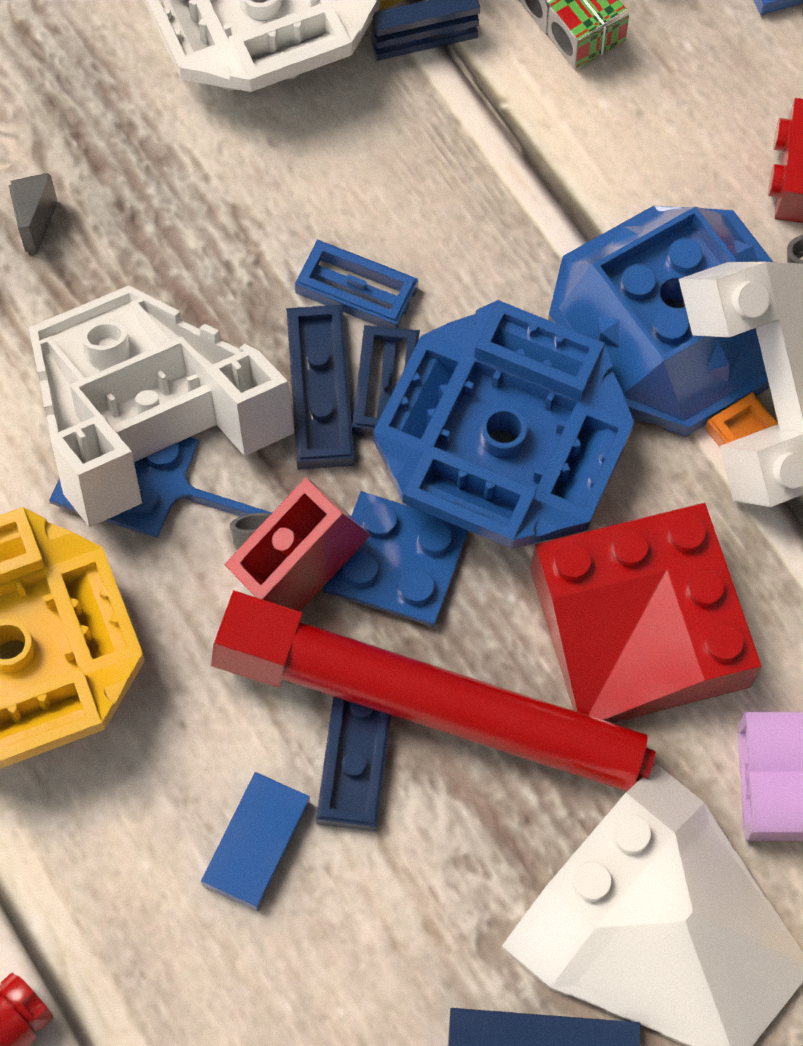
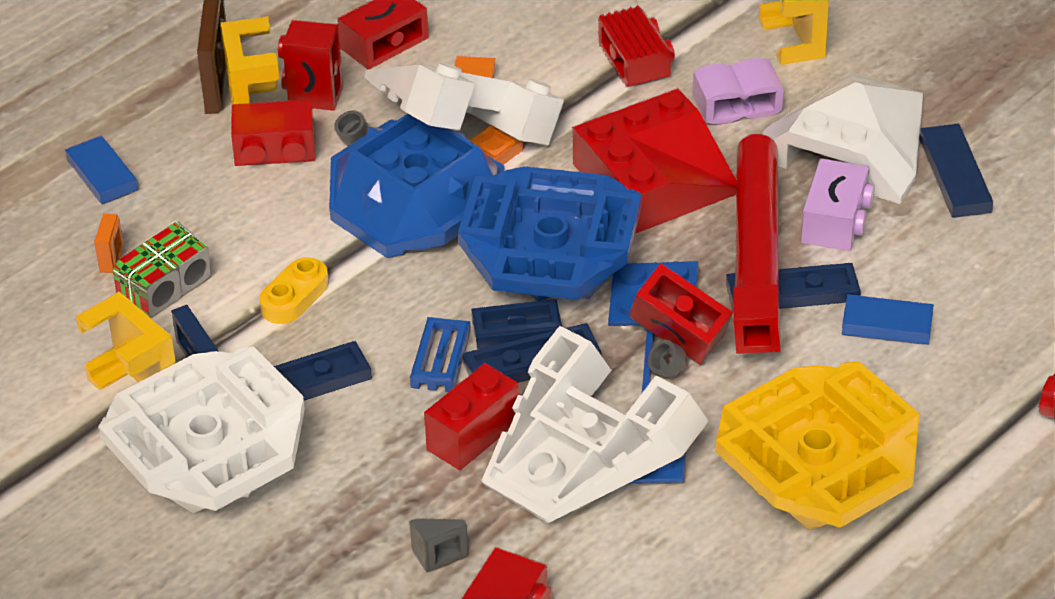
camera: 100 degrees left, 25 degrees down
none -> yellow plate [259,257,329,324]
none -> dark blue tile [274,341,372,401]
none -> red brick [424,363,519,471]
none -> lavender brick [801,158,875,251]

